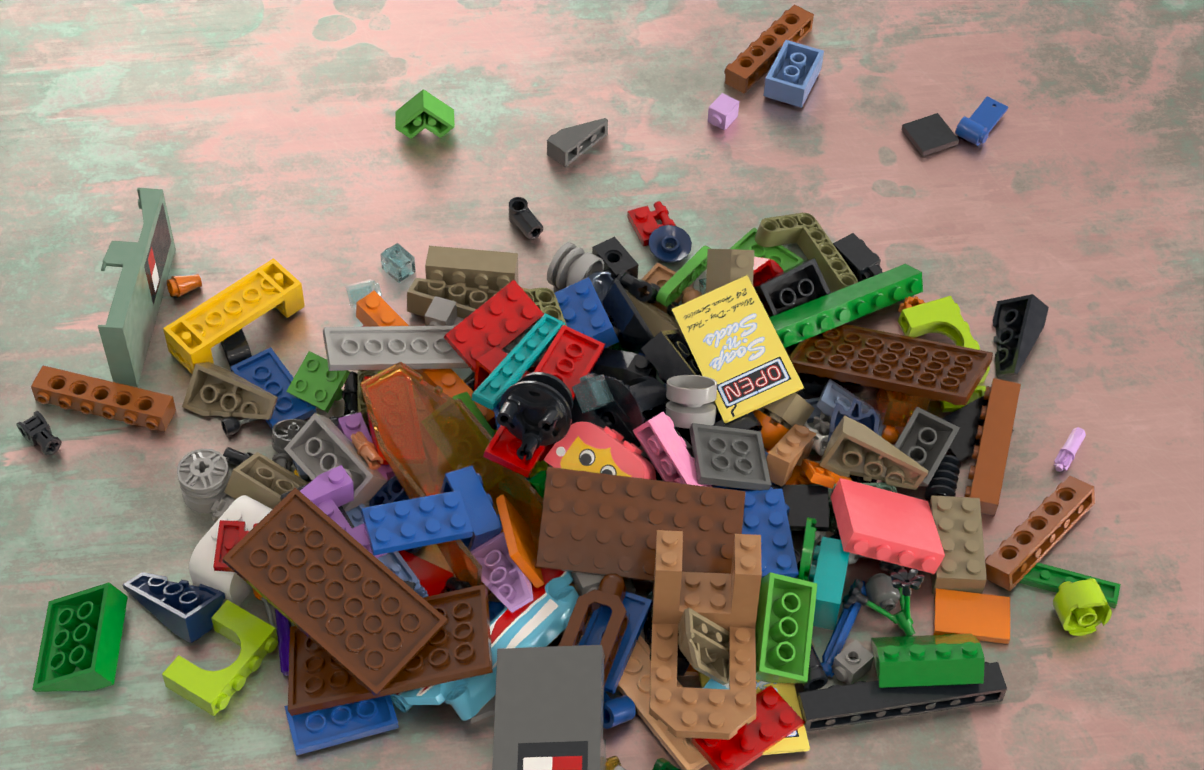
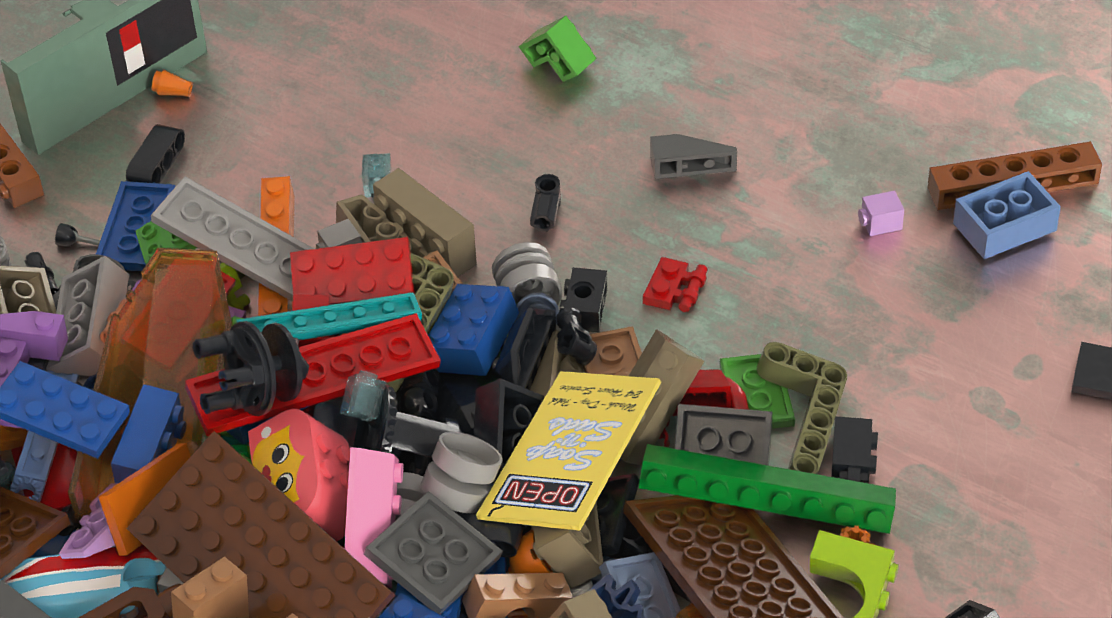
camera: 45 degrees right, 5 degrees down
yellow plate [163,258,305,374] -> none
dark tan wedge [182,362,278,420] -> none
clear light blue brick [345,279,382,308] -> none
dark blue dish [649,225,692,263] -> none
bright green beam [656,245,711,307] -> none

